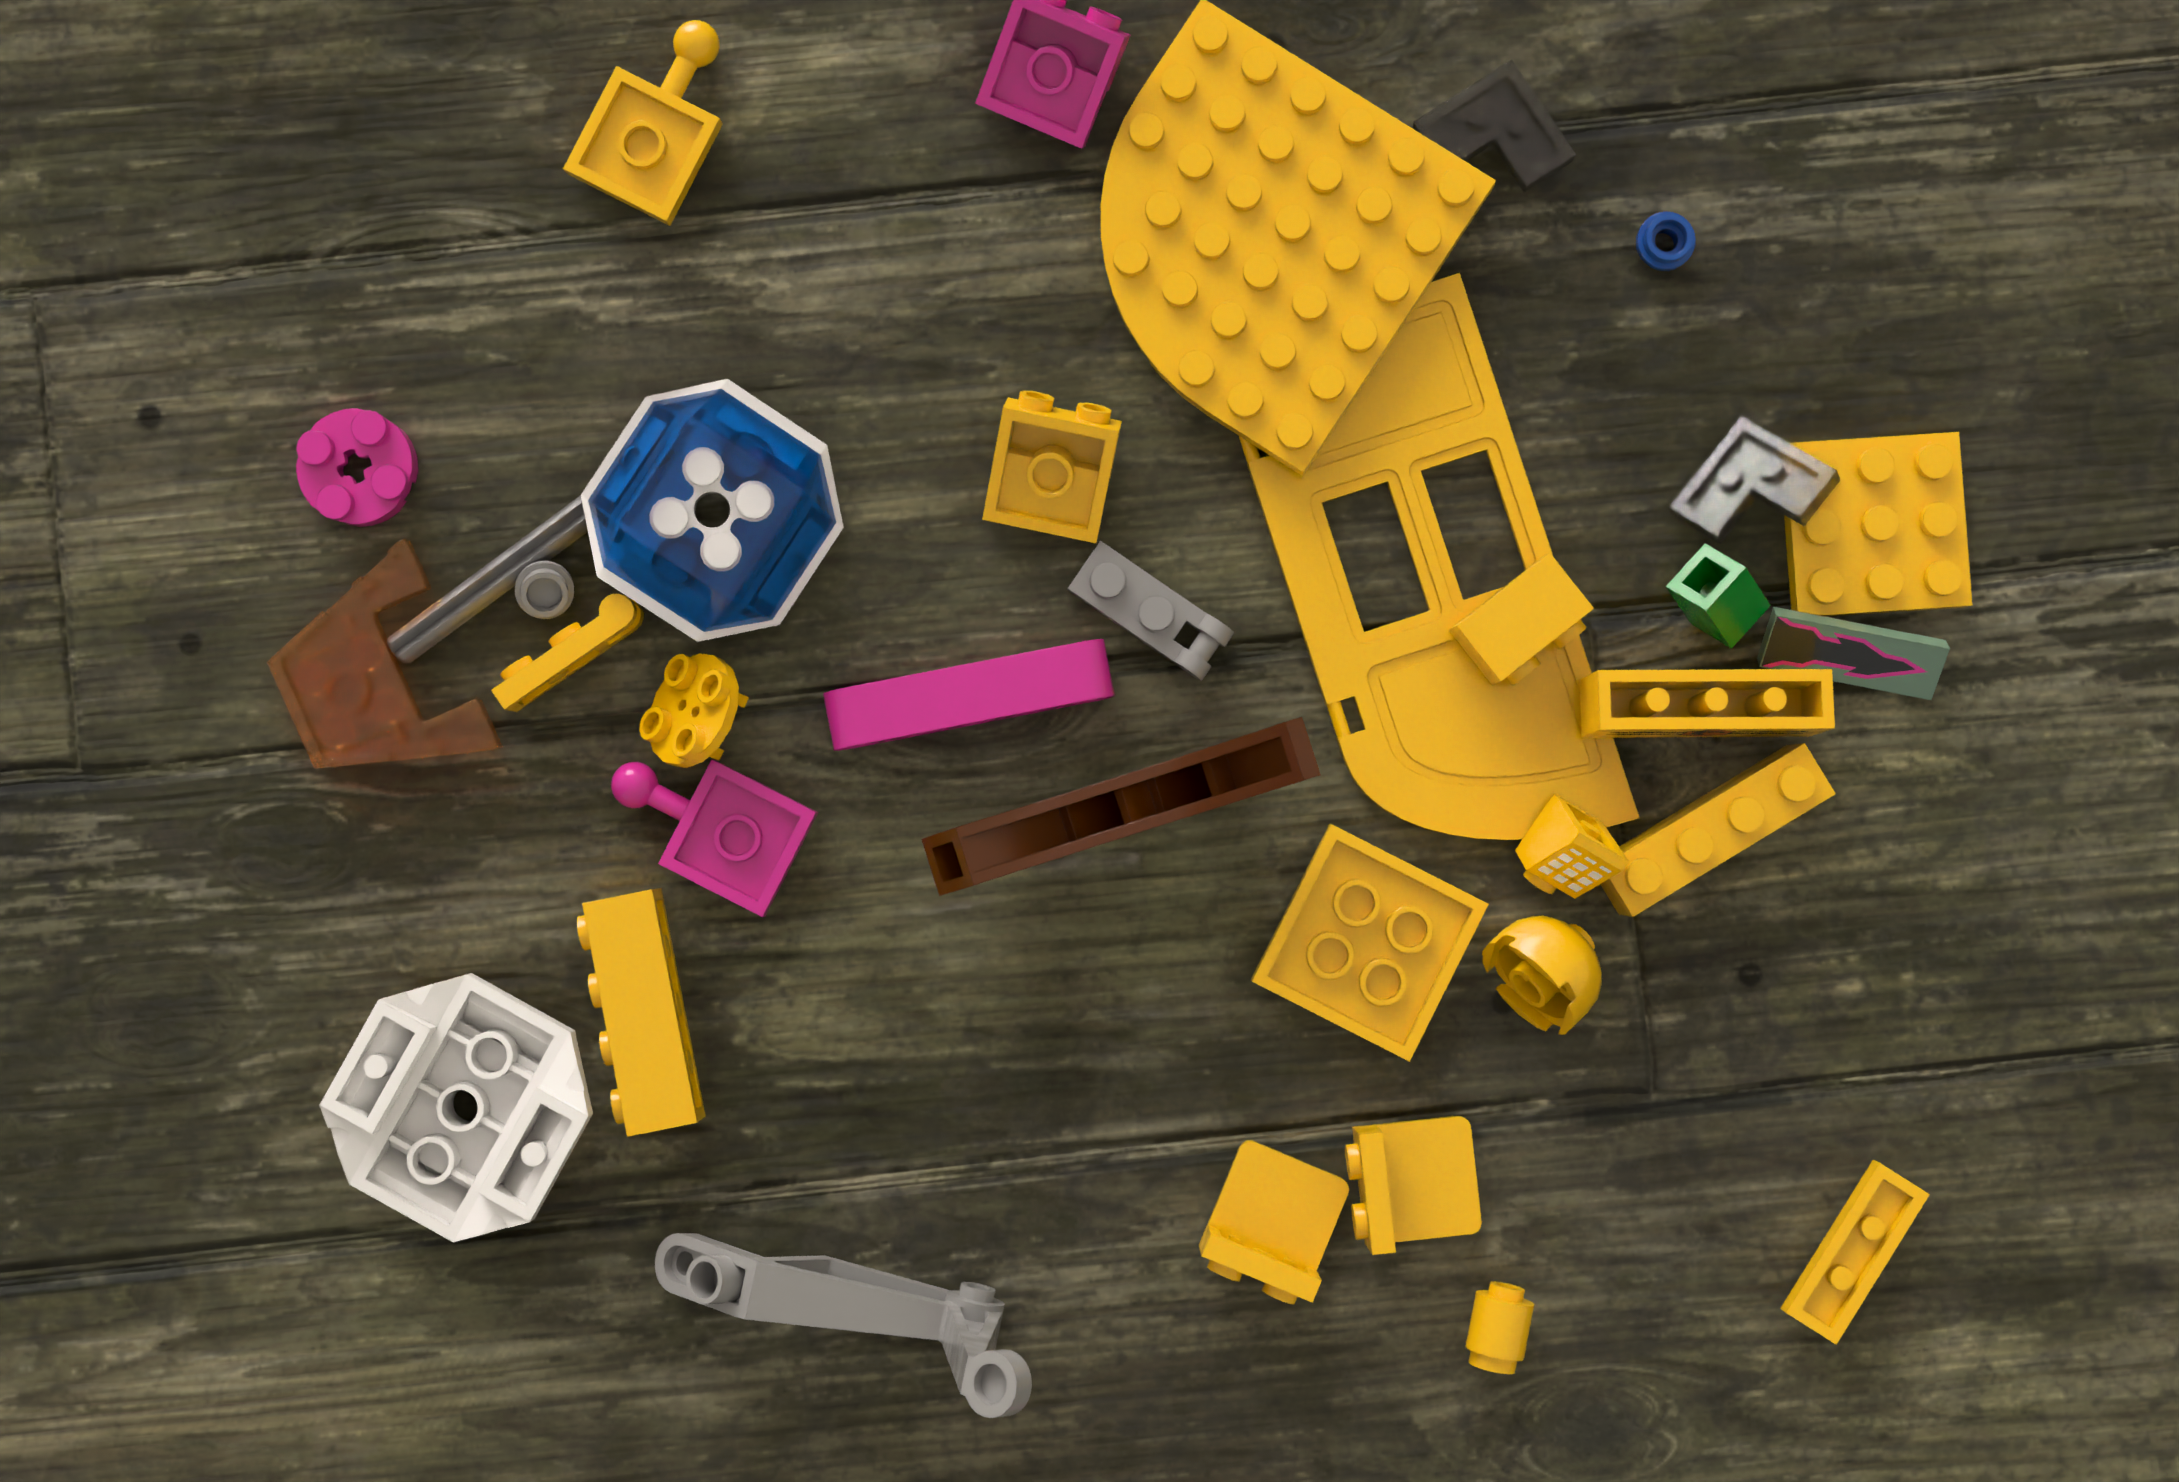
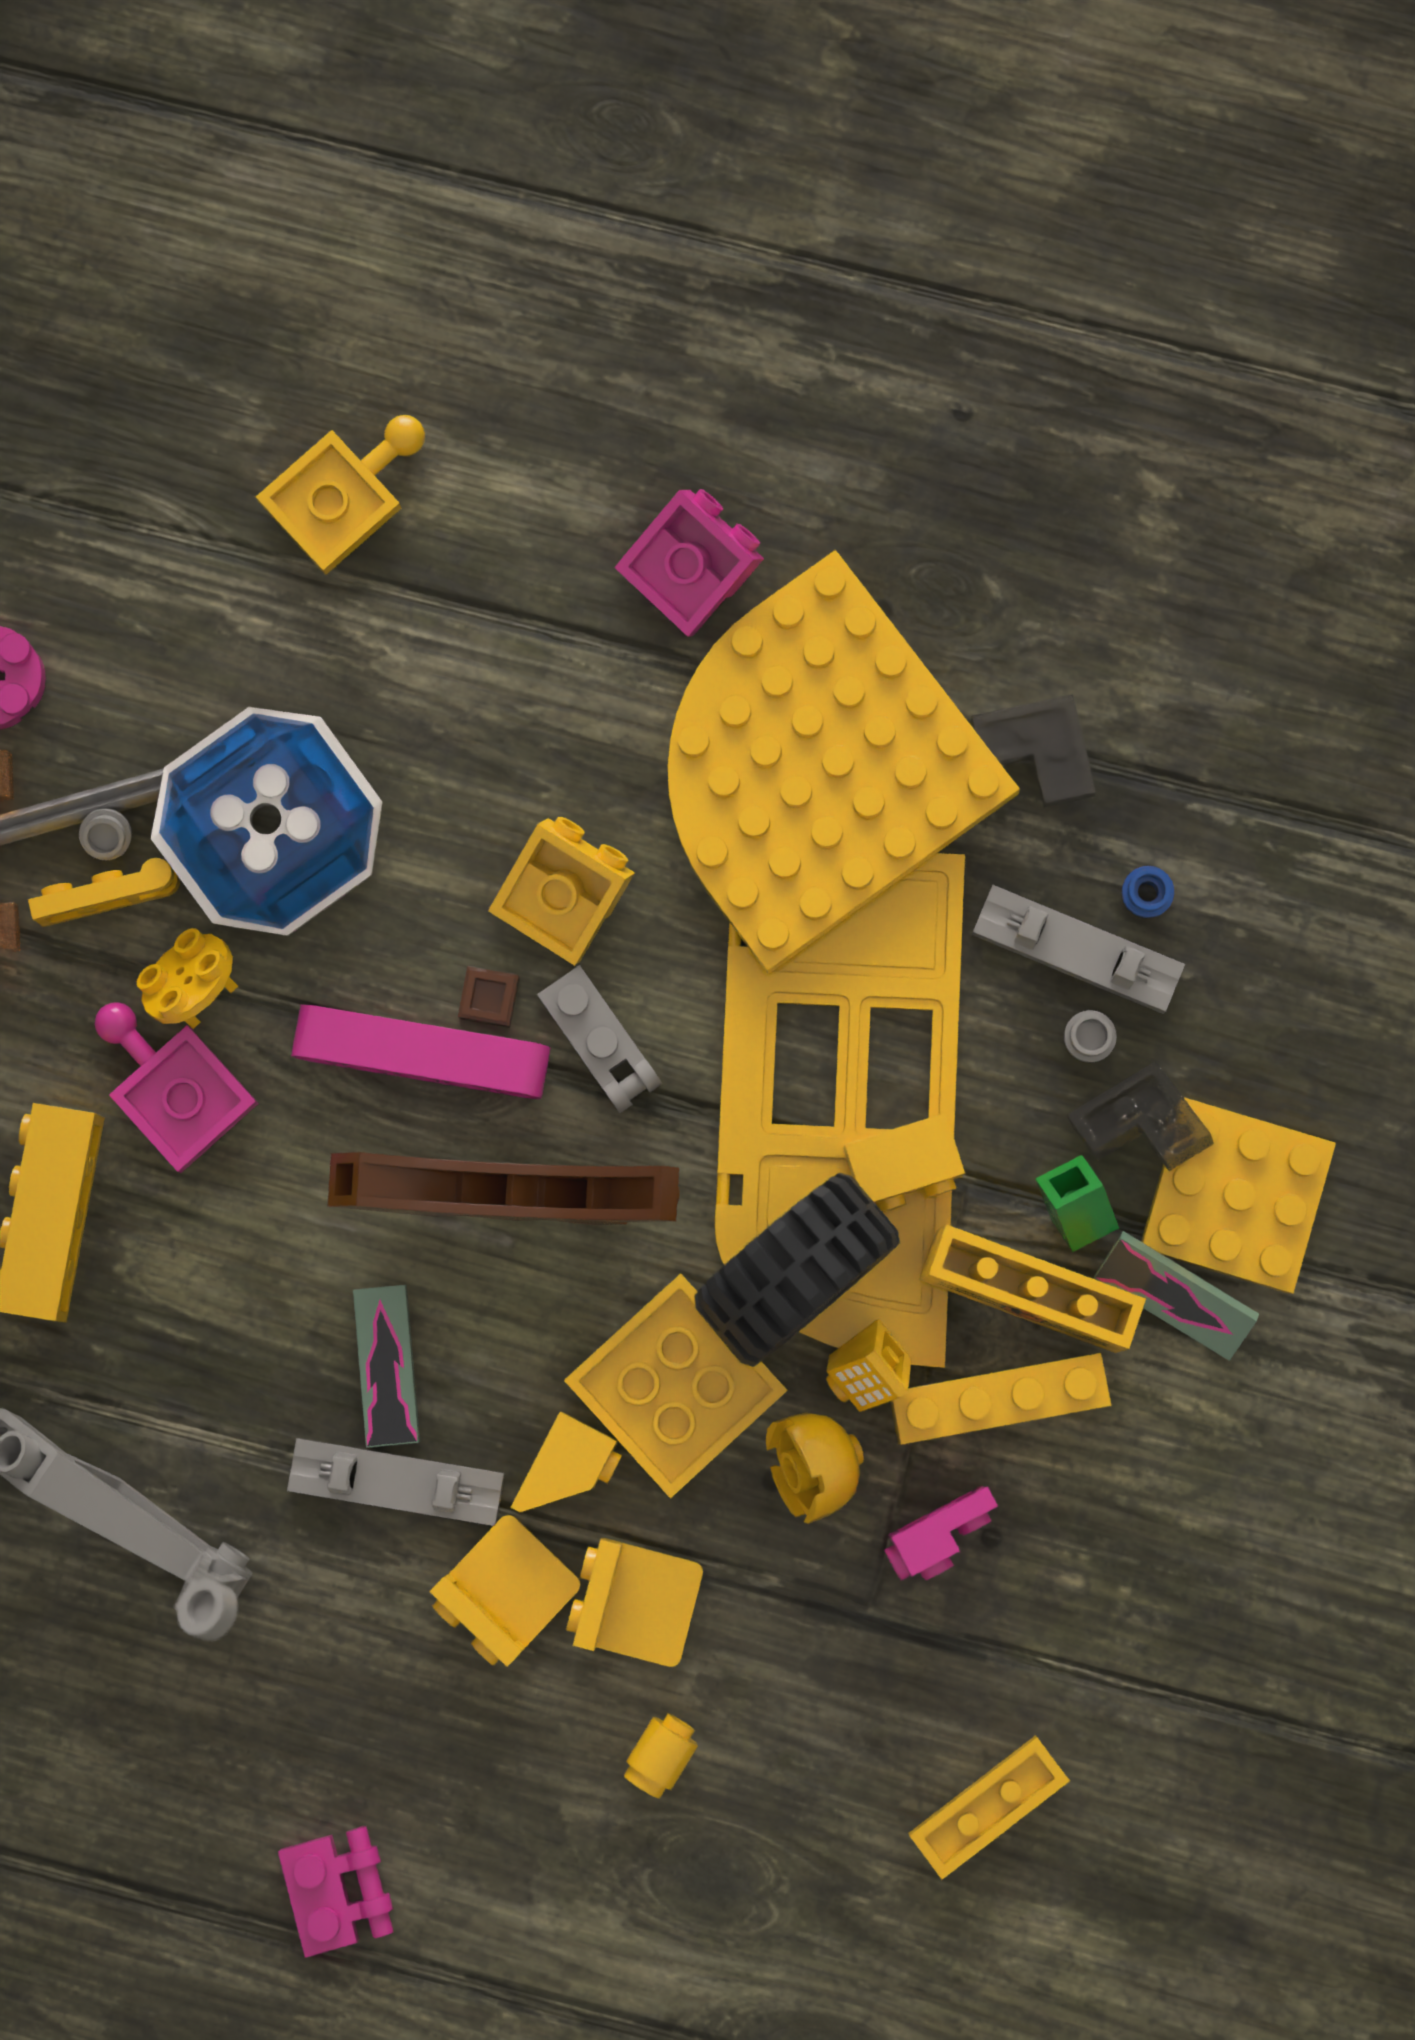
camera: 25 degrees right, 5 degrees down
none -> light grey hinge [287,1438,505,1526]
none -> tile [353,1285,420,1448]
none -> reddish brown tile [458,966,520,1028]
none -> yellow slope [511,1412,622,1512]
none -> black tyre [694,1173,900,1367]
none -> dark pink plate [884,1486,998,1580]
none -> light grey hinge [972,885,1185,1014]
none -> light grey plate [1064,1010,1117,1063]

